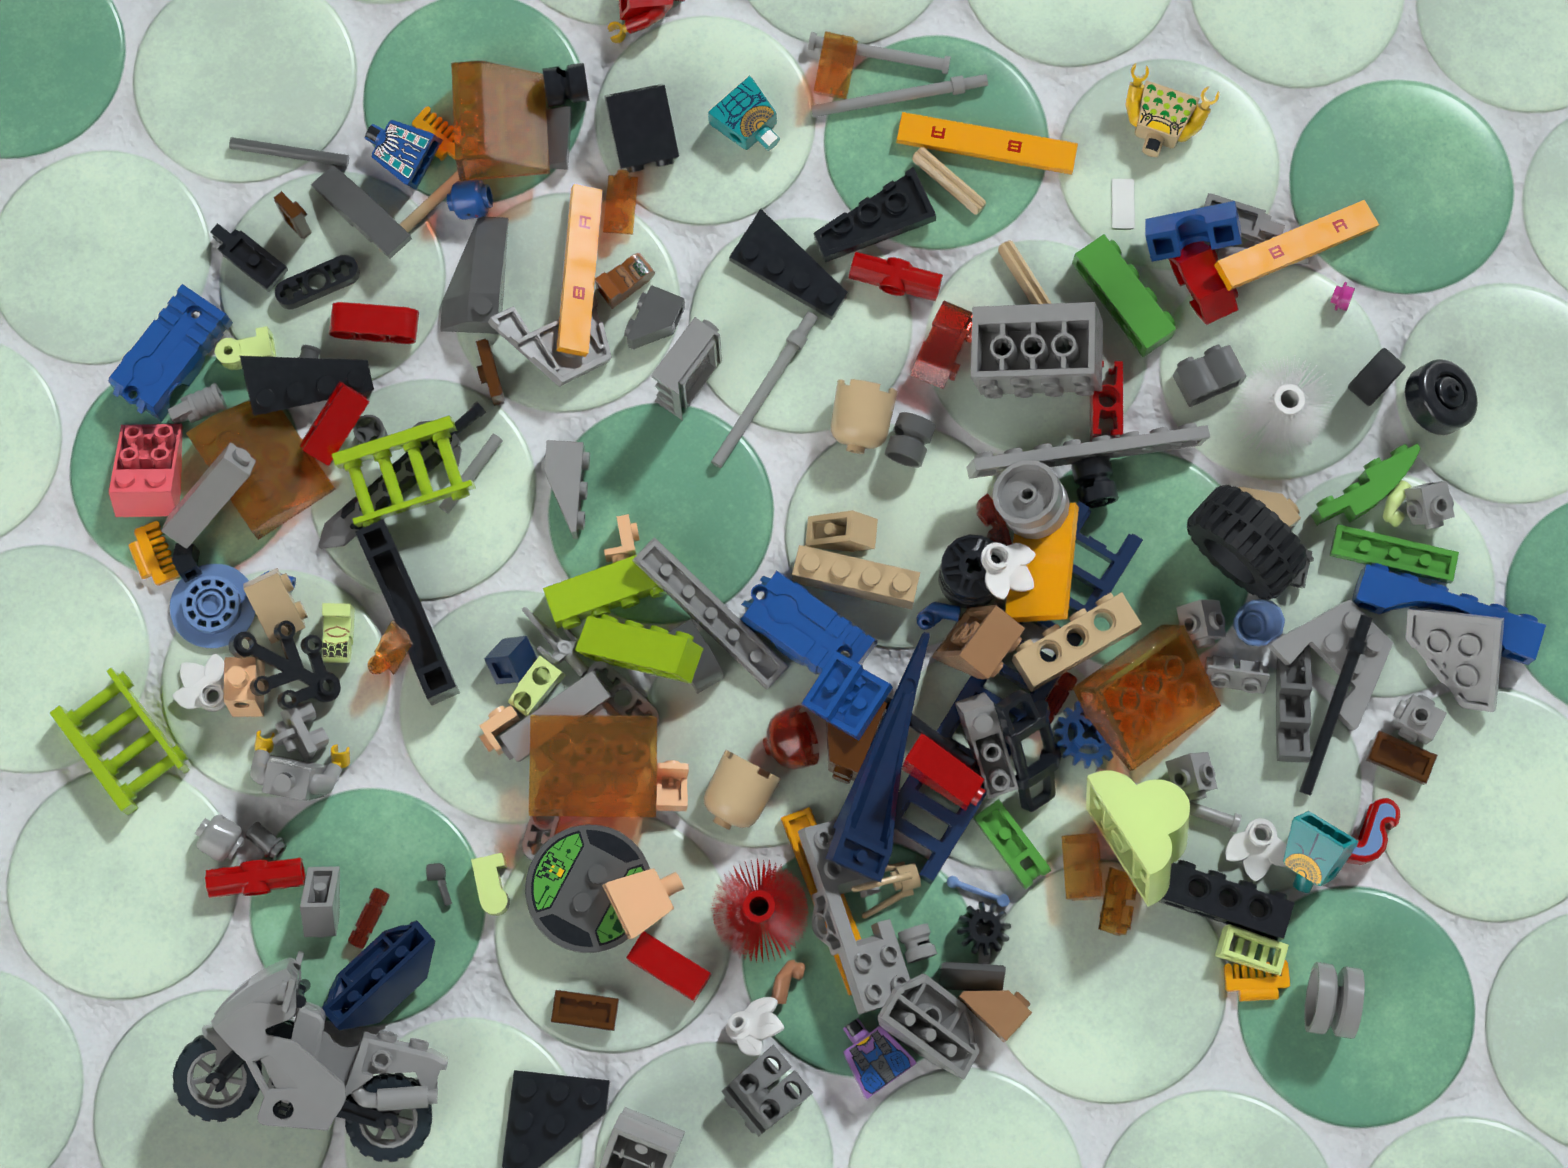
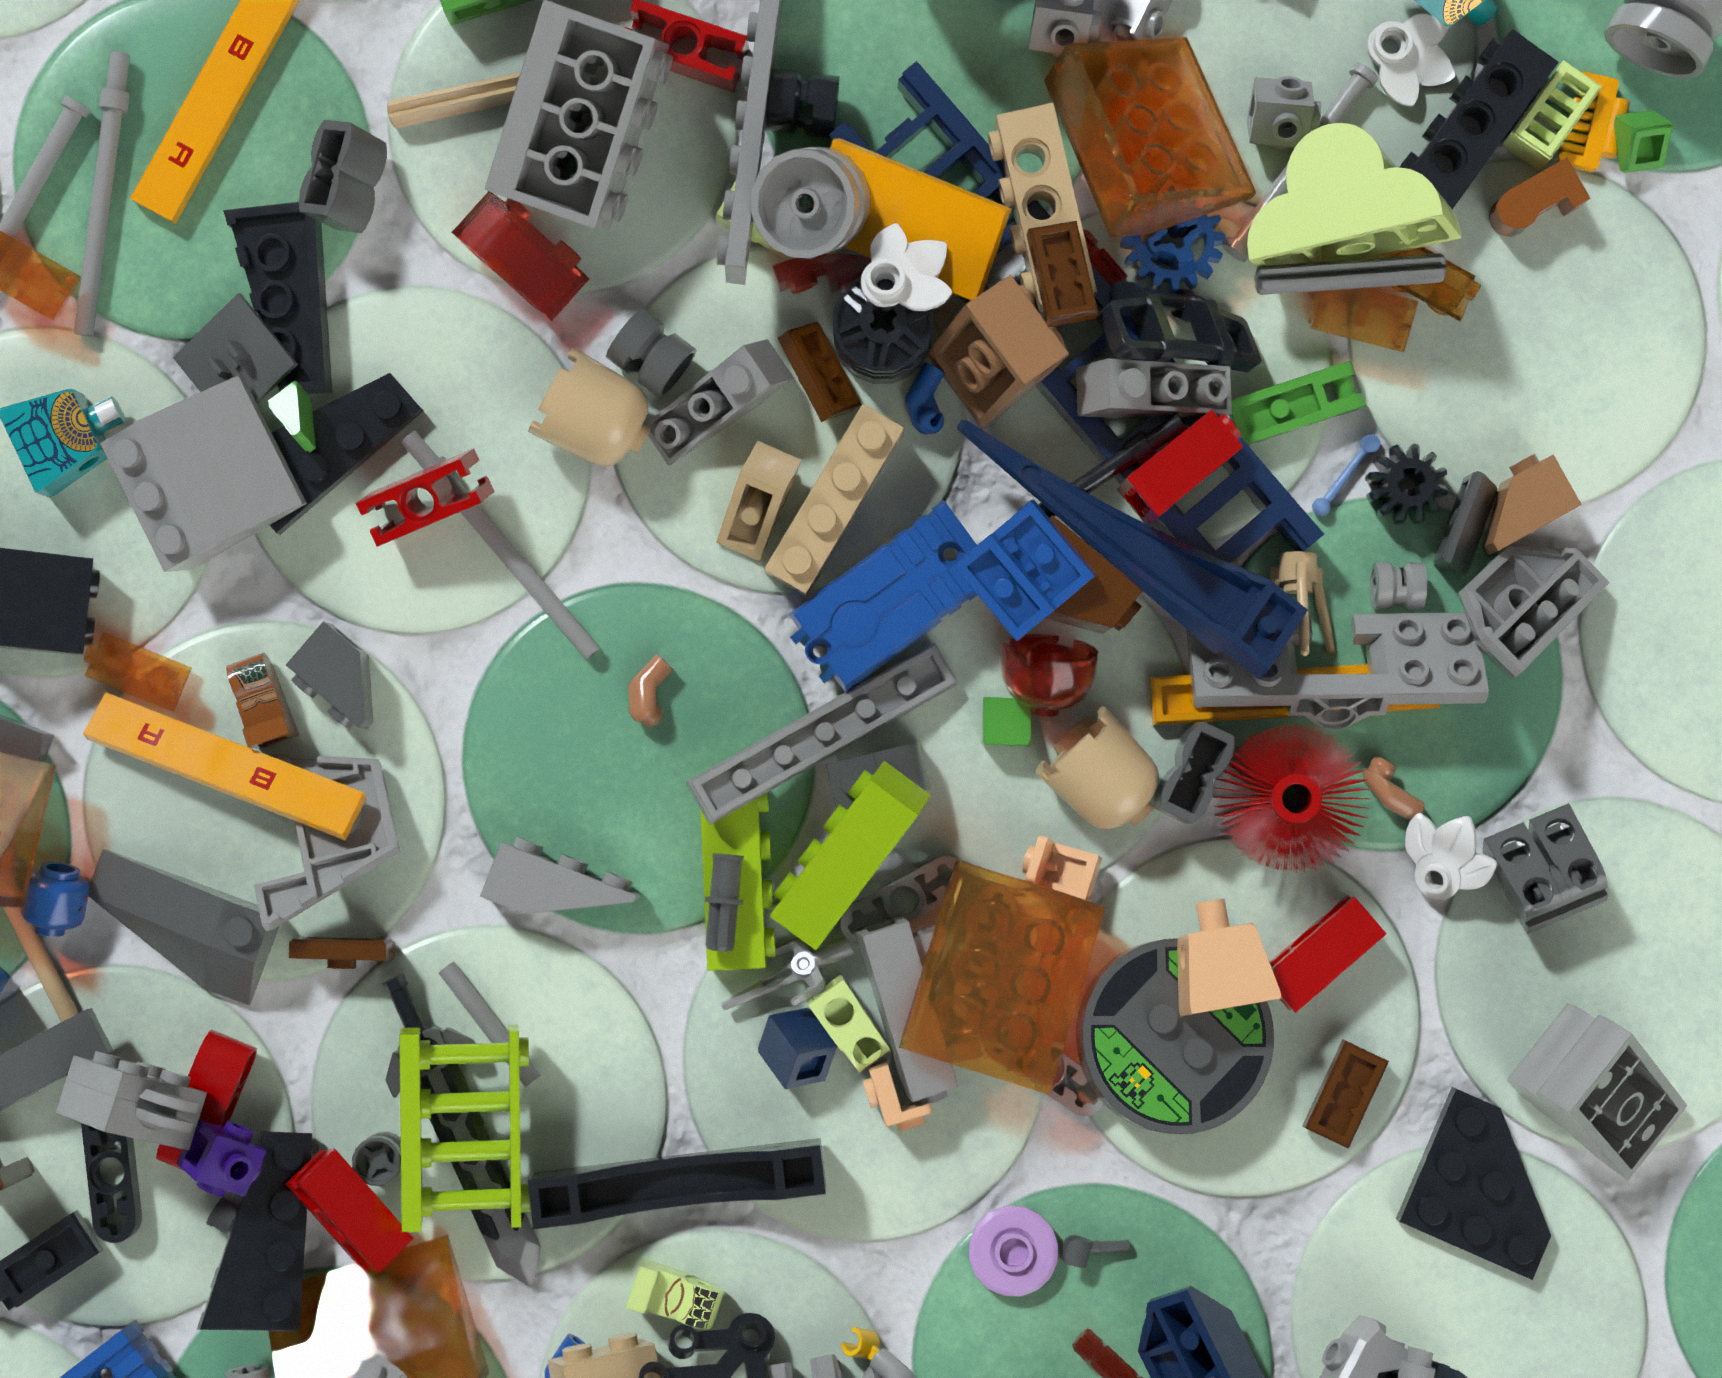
camera: 75 degrees left, 10 degrees up
yellowish green leg [215,326,276,370] -> none
clear orange hinge [367,620,413,675] -> none
yellowish green leg [471,853,510,916] -> none
light nougat bracket [604,514,640,563] -> none
light grey window [651,317,722,421] -> none
torso [843,1018,916,1100] -> none
red piece [849,252,943,302] -> none
tan axle [912,147,986,215] -> none
none -> light grey brick [55,1051,207,1150]
none -> light grey slope [100,375,307,572]
none -> dark grey piece [173,293,298,404]
none -> dark purple brick [176,1119,267,1197]
none -> slope [268,381,316,452]
none -> dark grey brick [299,120,387,233]
none -> red piece [355,448,495,547]
none -> nougat arm [628,654,674,727]
none -> light grey slope [644,339,794,466]
none -> dark grey axle [704,853,744,952]
none -> reddish brown plate [777,321,862,422]
none -> lavender wheel [969,1205,1058,1297]
none -> bright green slope [981,697,1031,746]
none -> reddish brown plate [1026,221,1098,327]
none -> dark grey brick [1154,721,1235,824]
none -> dark grey axle [1254,253,1447,295]
none -> dark orange leg [1489,157,1591,237]
none -> bright green slope [1614,111,1673,173]

